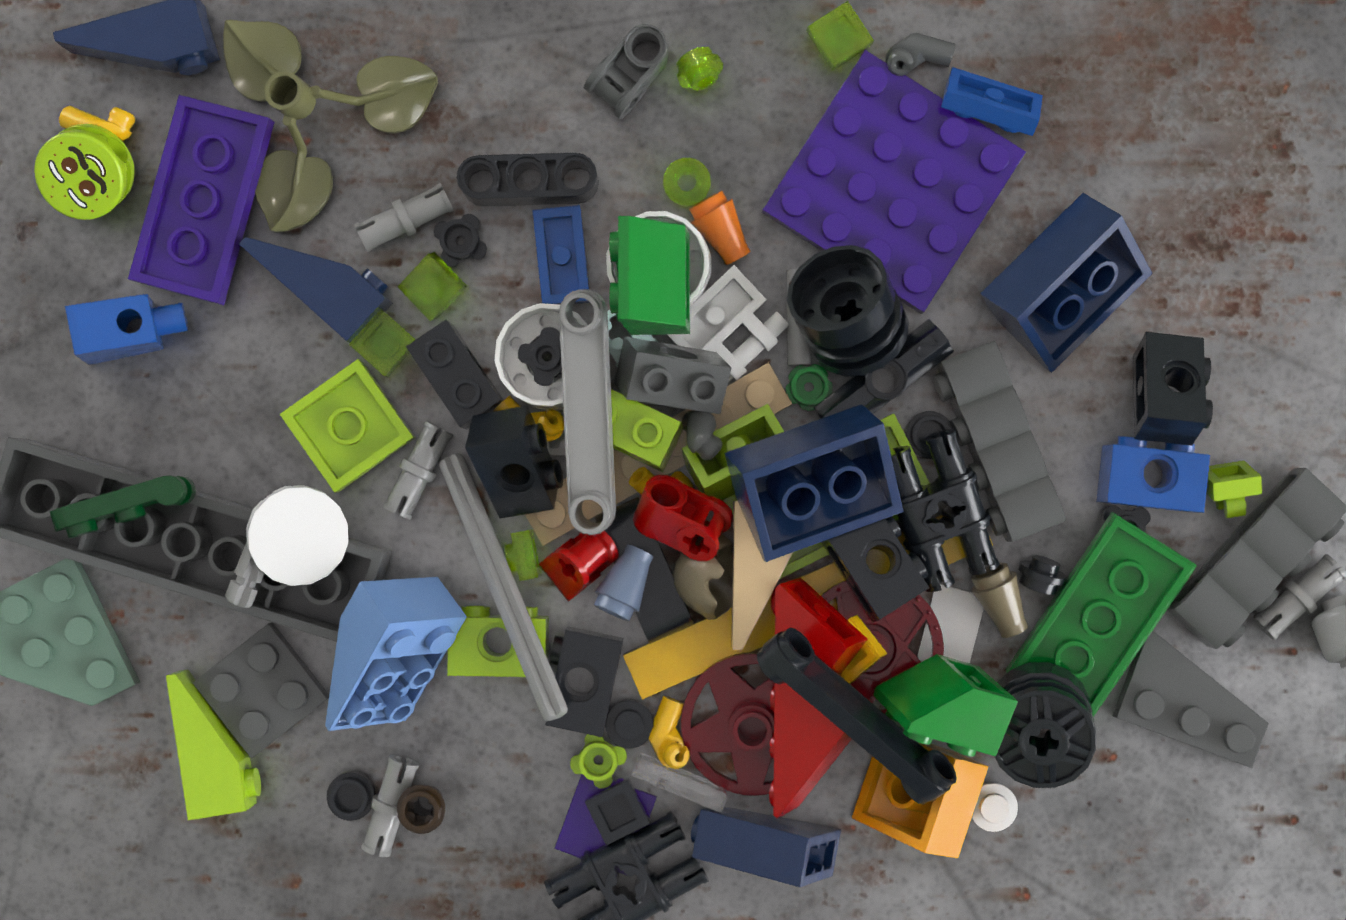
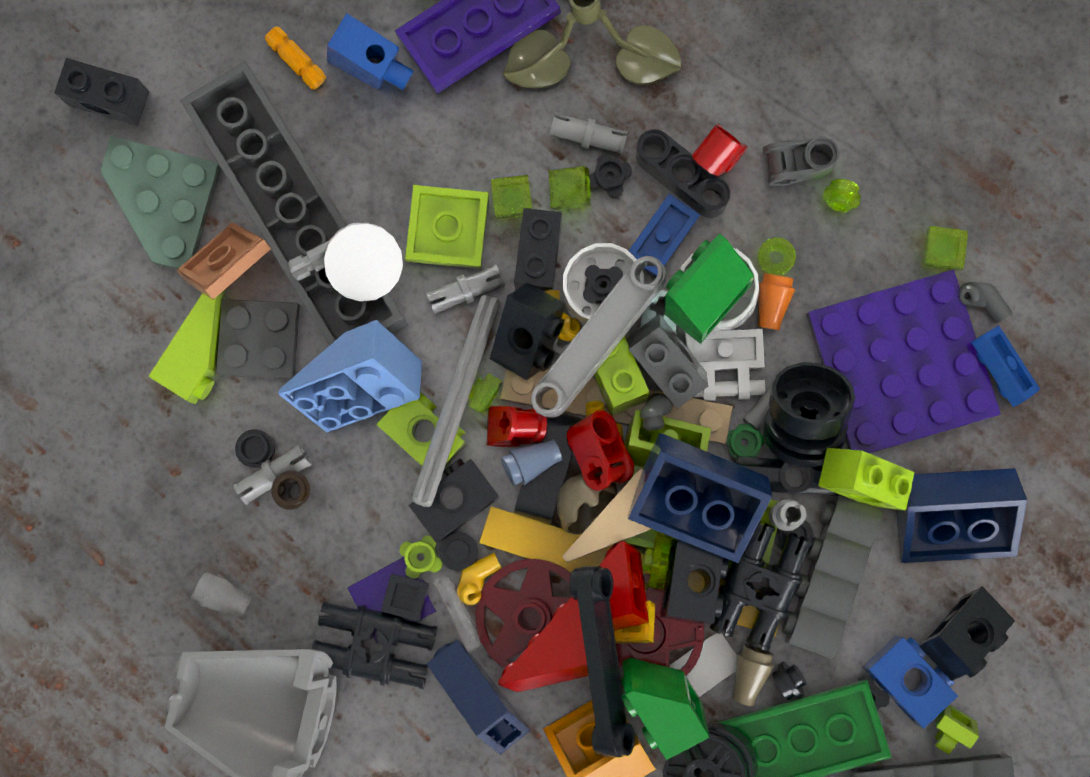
camera: 45 degrees right, 5 degrees down
dark green plate [50,475,196,538] -> none
dark blue slope [239,237,393,345] -> none
none -> nougat tile [177,223,271,300]
none -> light orange axle [264,26,326,90]
none -> clear neon green plate [643,533,671,590]
none -> red piece [692,123,748,177]
none -> light grey pin [769,499,807,531]
none -> lime brick [818,448,915,510]

